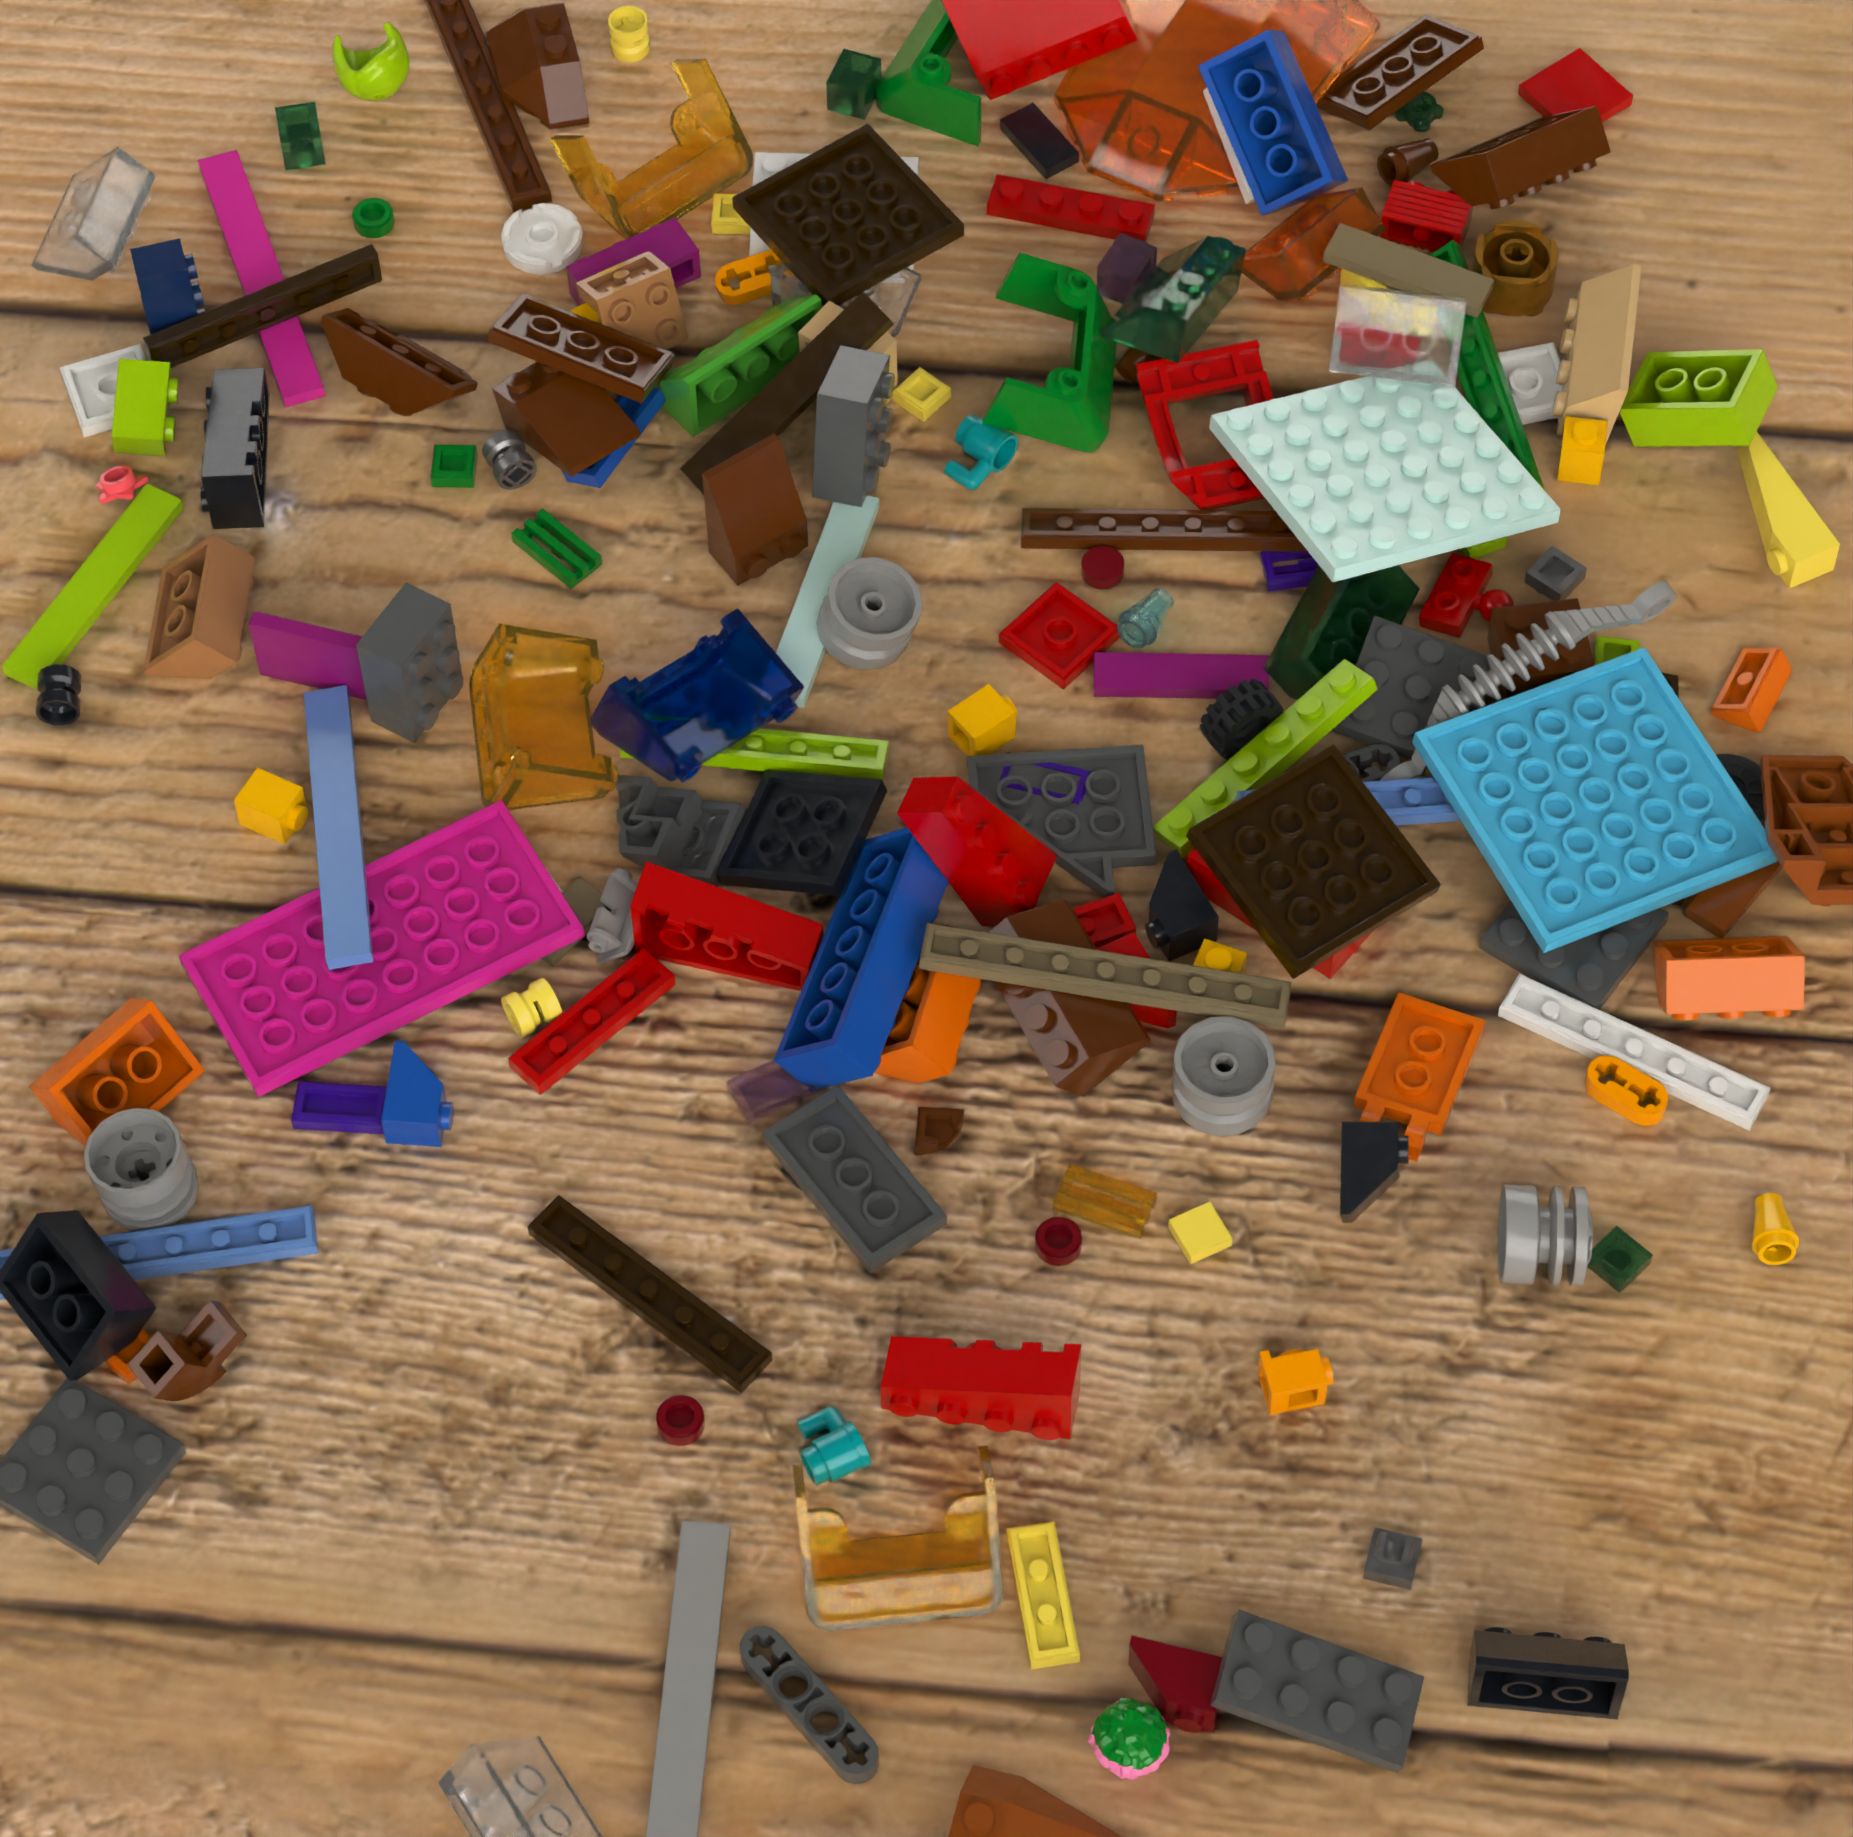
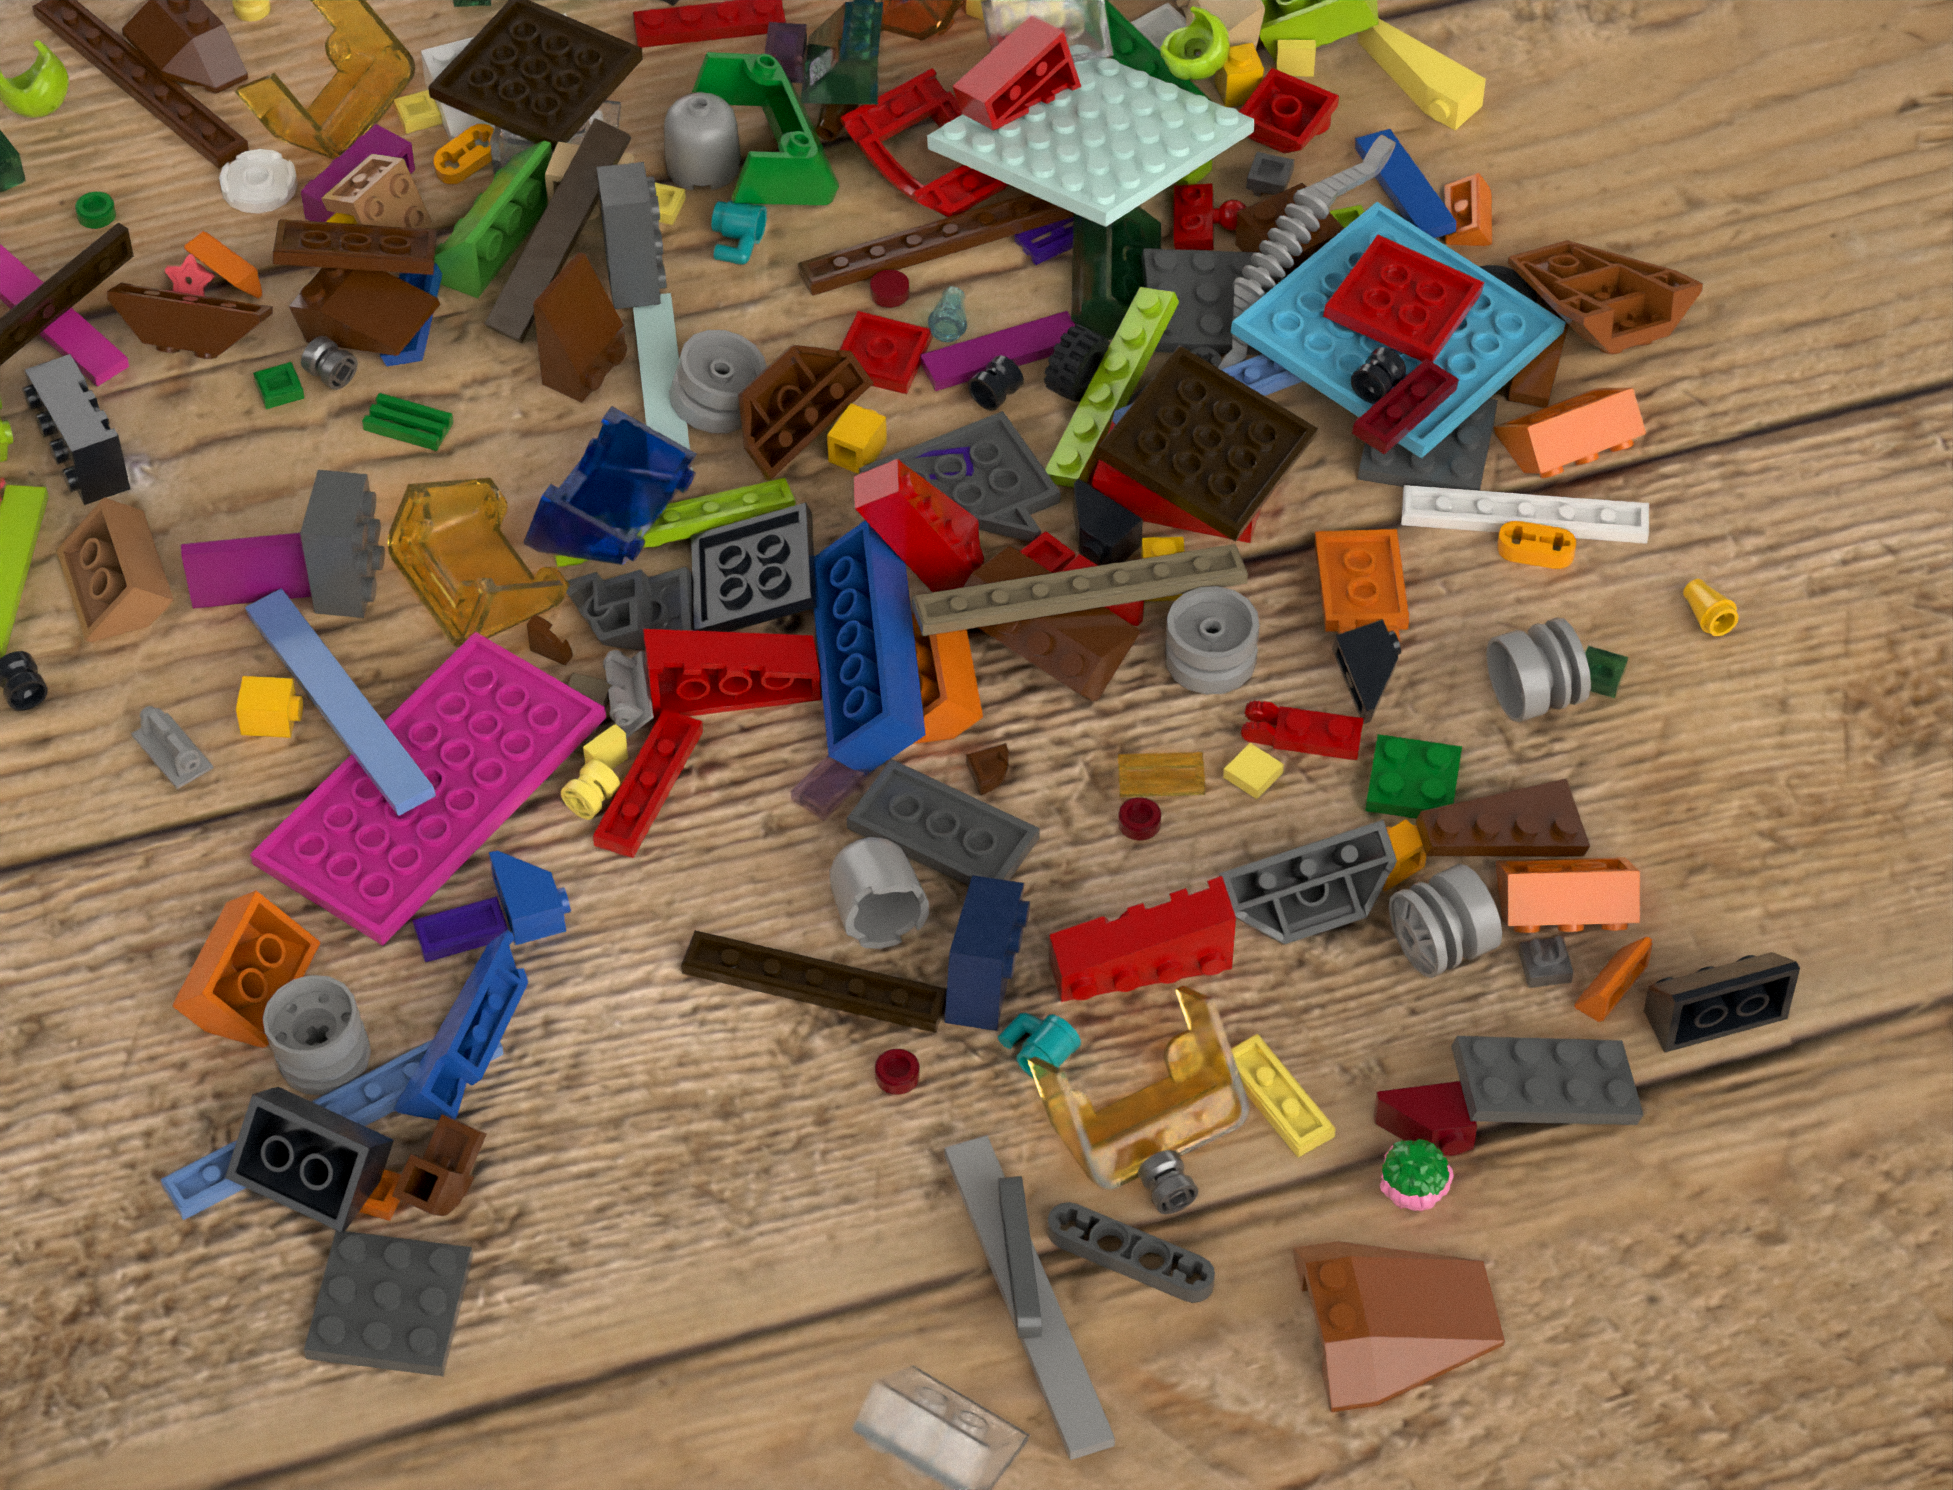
camera: 25 degrees left, 5 degrees down
none -> light grey hinge [131,706,213,789]
none -> coral plate [165,254,215,296]
none -> orange slope [184,231,262,299]
none -> blue wedge [394,930,529,1120]
none -> reddish brown tile [527,614,573,666]
none -> light yellow tile [583,724,628,770]
none -> light grey cylinder [664,92,741,190]
none -> reddish brown wedge [738,345,874,480]
none -> light grey cylinder [829,837,929,949]
none -> dark blue wedge [945,875,1030,1031]
none -> red wedge [952,15,1081,131]
none -> black wheel [968,355,1024,411]
none -> dark grey beam [998,1176,1042,1339]
none -> flat silver wheel [1138,1150,1198,1214]
none -> lime piece [1160,6,1230,80]
none -> dark grey wedge [1218,820,1397,945]
none -> red slope [1239,68,1339,154]
none -> red hinge [1241,700,1364,760]
none -> light yellow tile [1276,40,1316,77]
none -> red plate [1323,235,1485,362]
none -> black wheel [1351,347,1406,404]
none -> dark red plate [1352,358,1459,454]
none -> blue tile [1355,128,1457,238]
none -> green plate [1365,734,1462,819]
none -> light grey wheel [1389,864,1502,978]
none -> reddish brown wing [1415,778,1590,857]
none -> orange slope [1496,857,1640,933]
none -> orange slope [1574,936,1653,1023]

